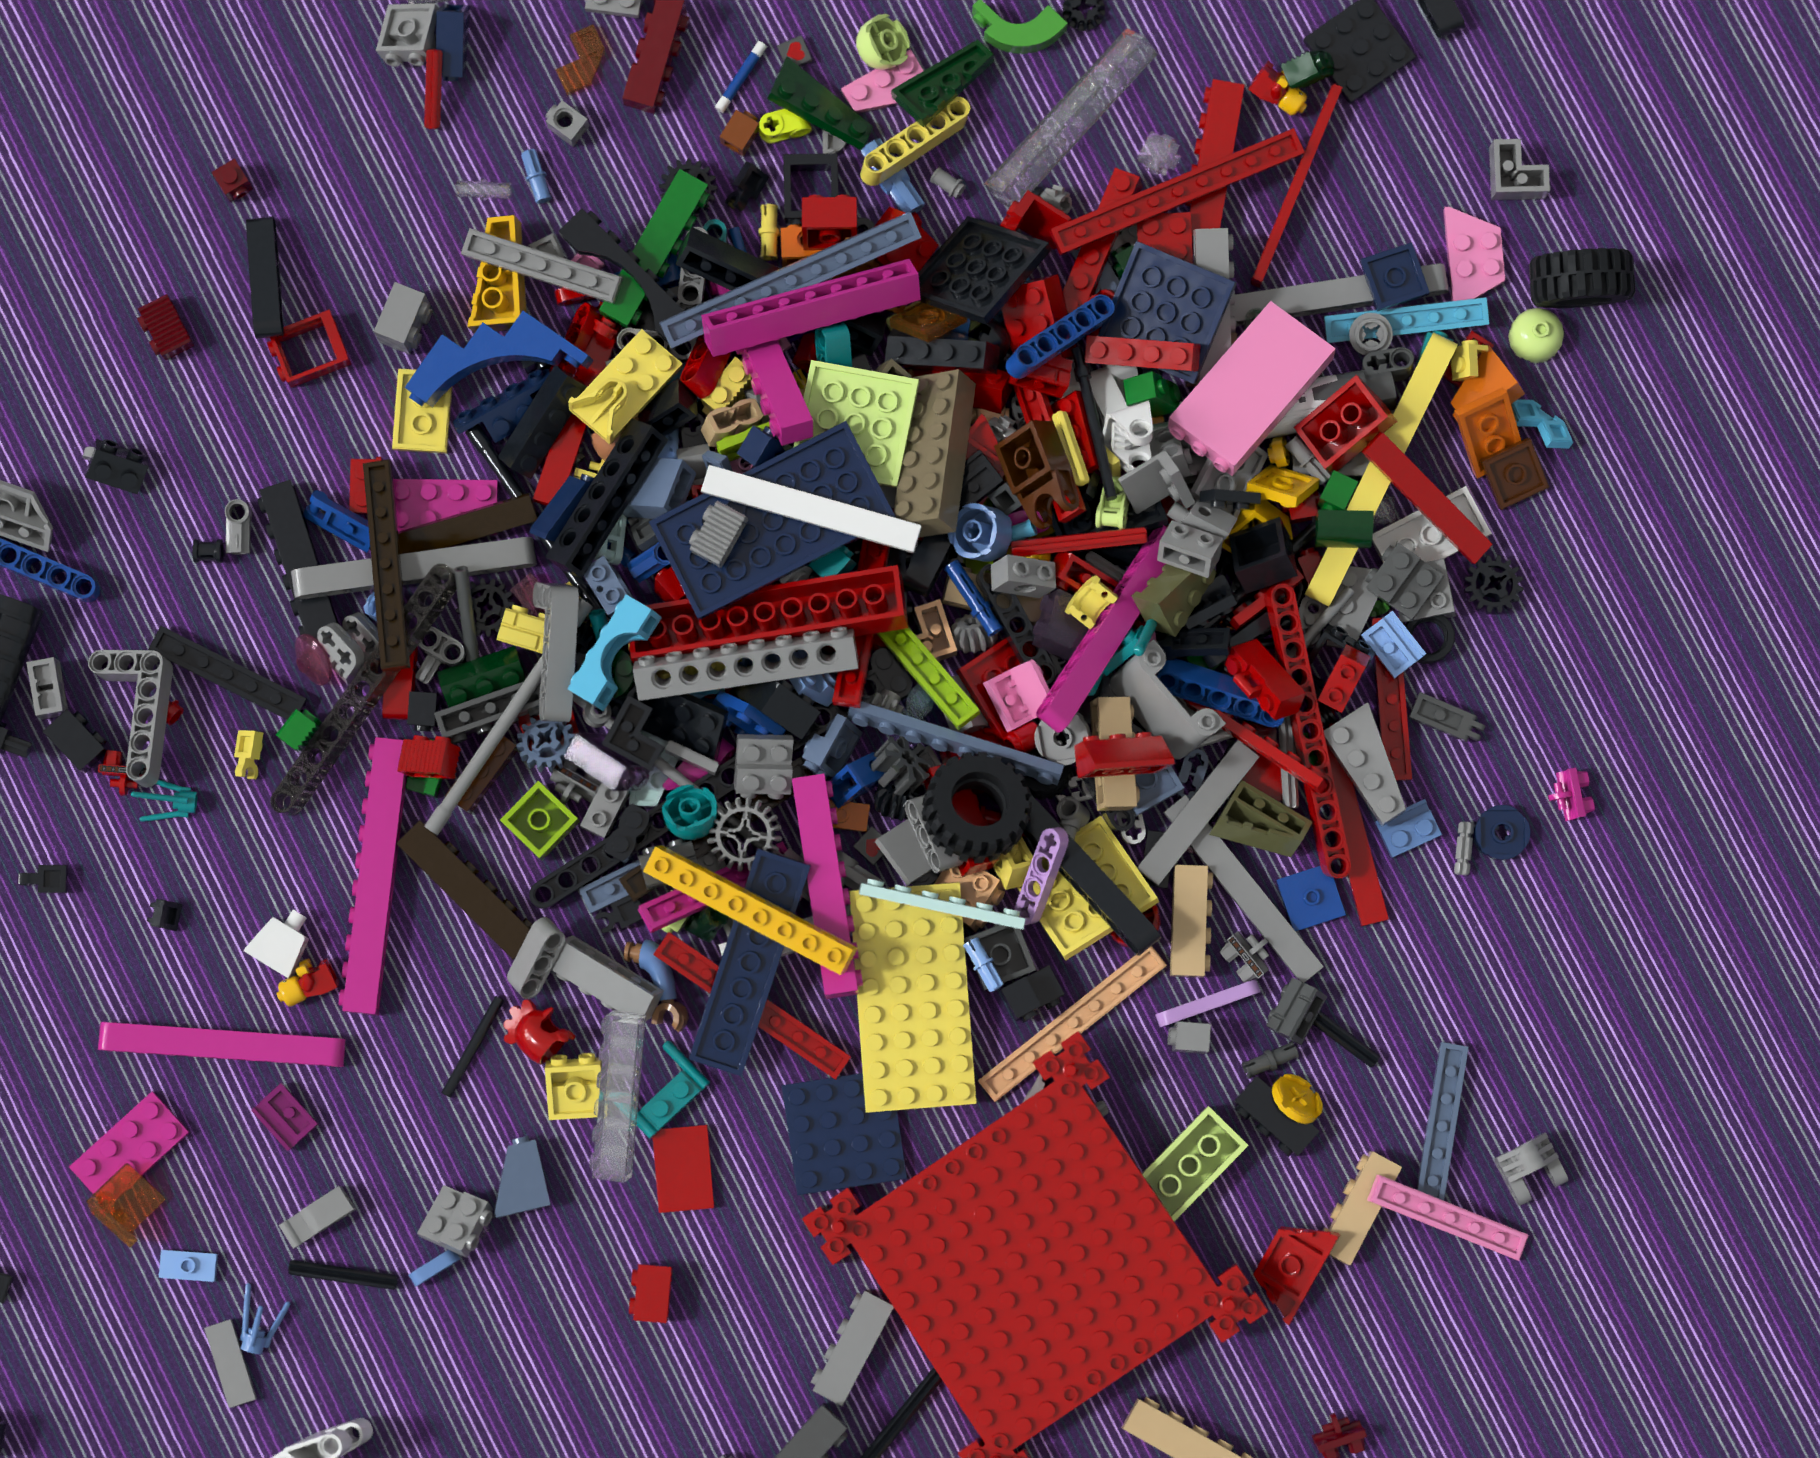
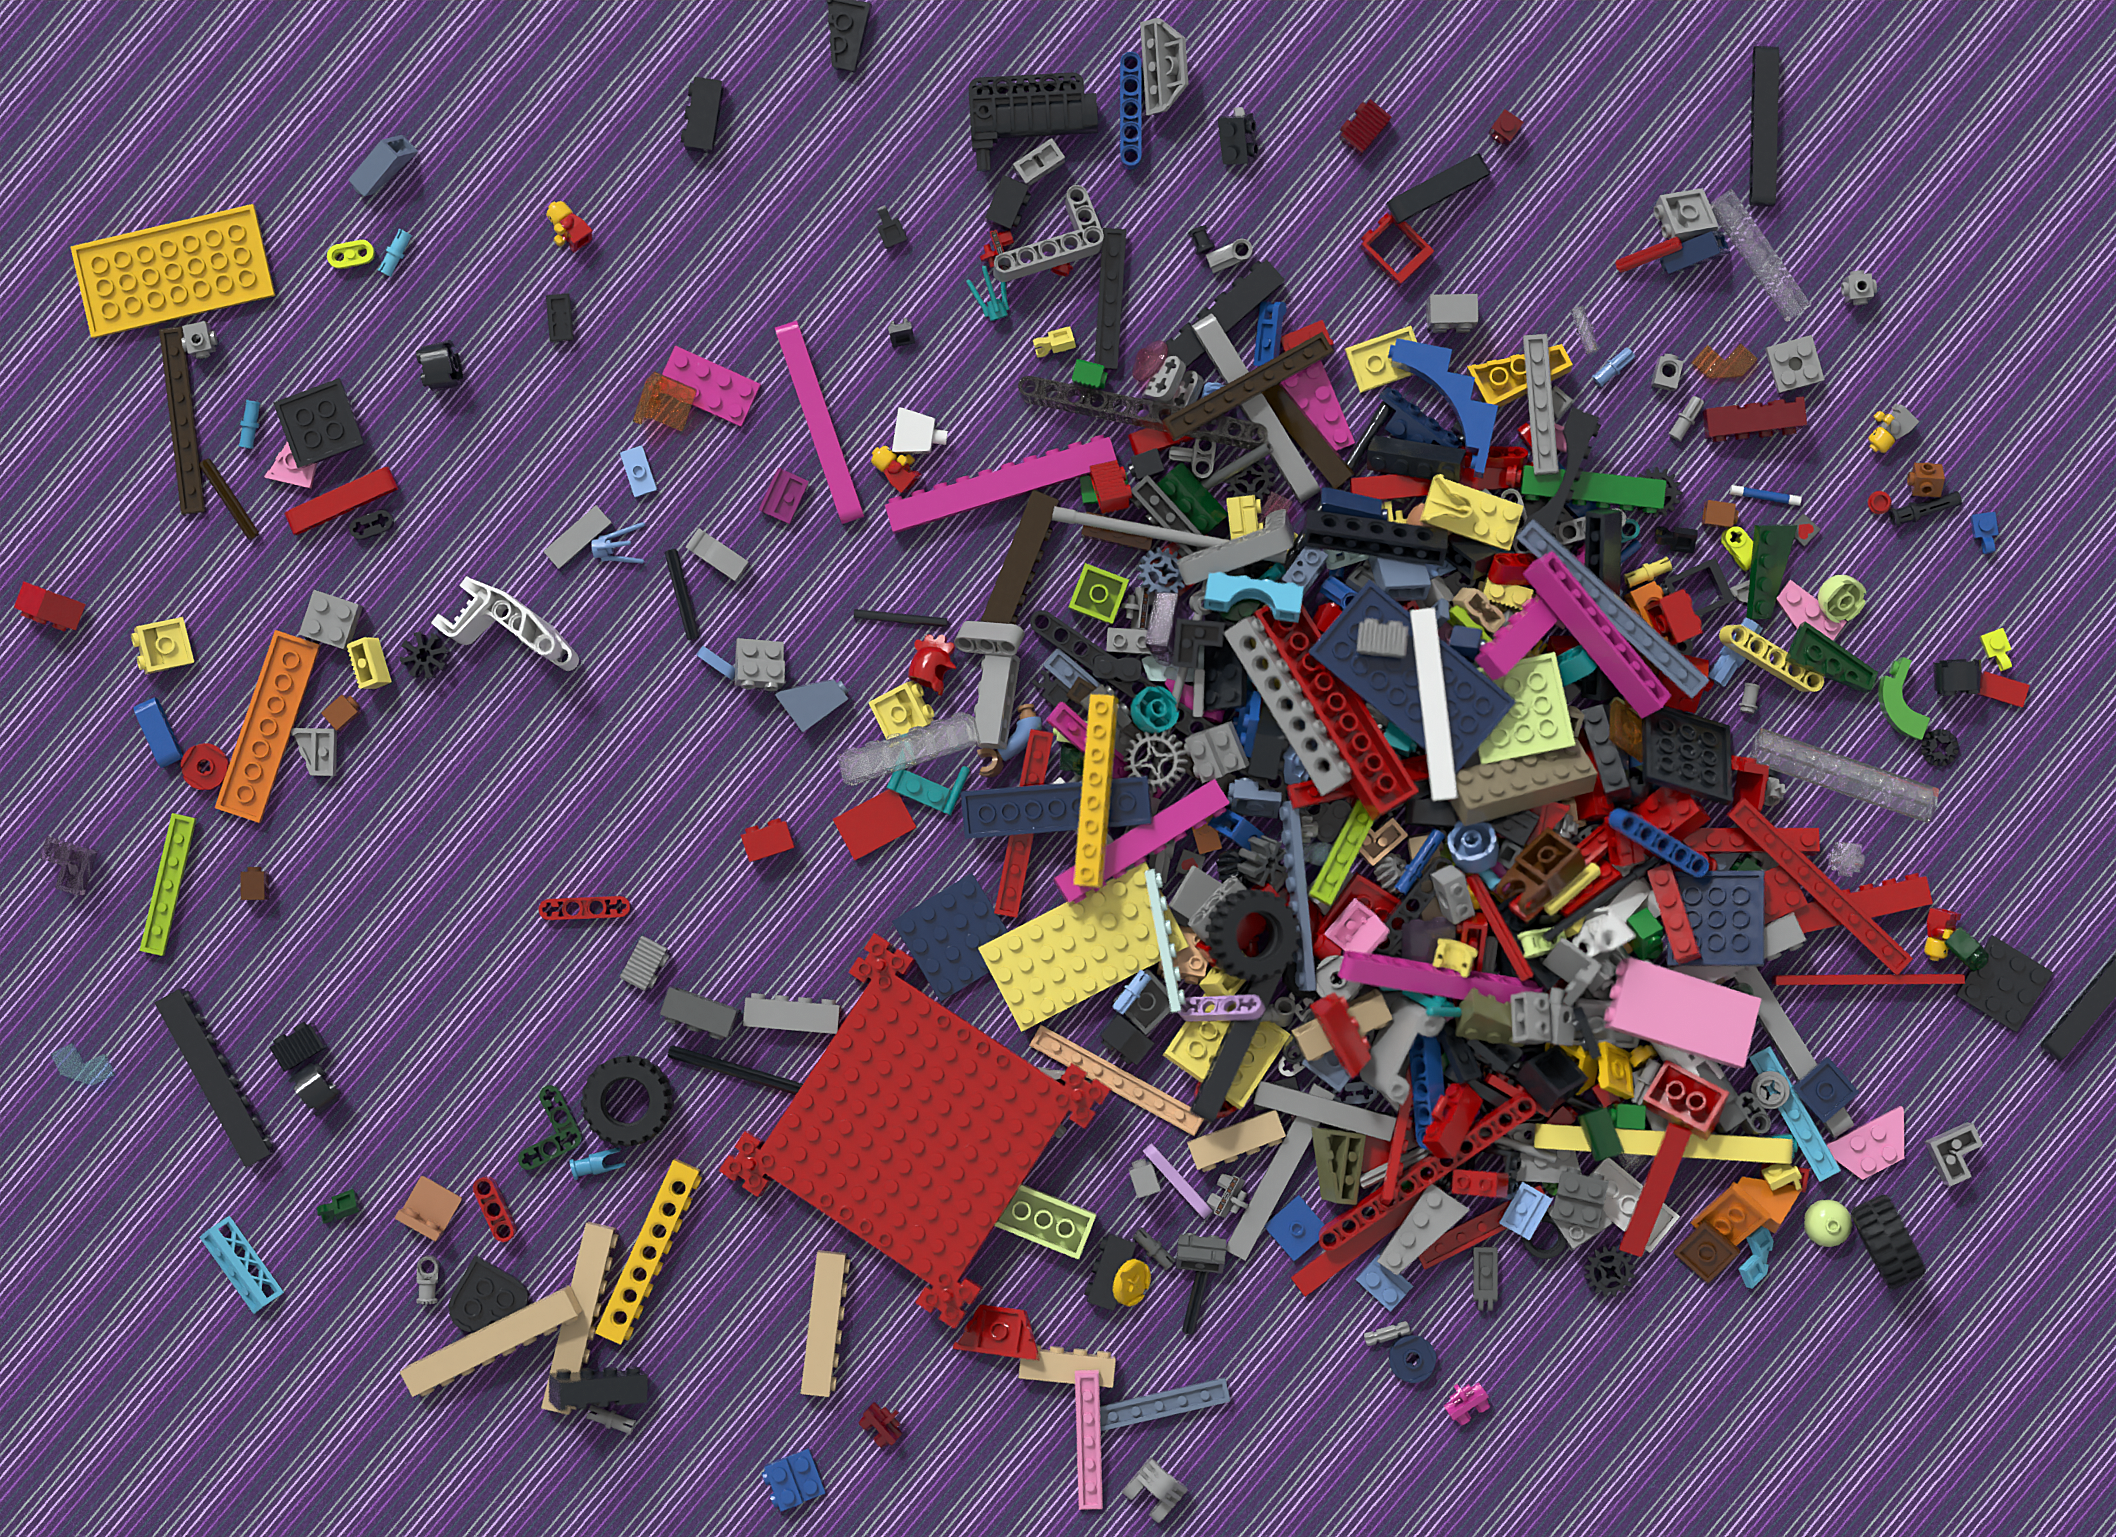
camera: 70 degrees right, 5 degrees up
none -> light grey axle [1668,396,1704,442]

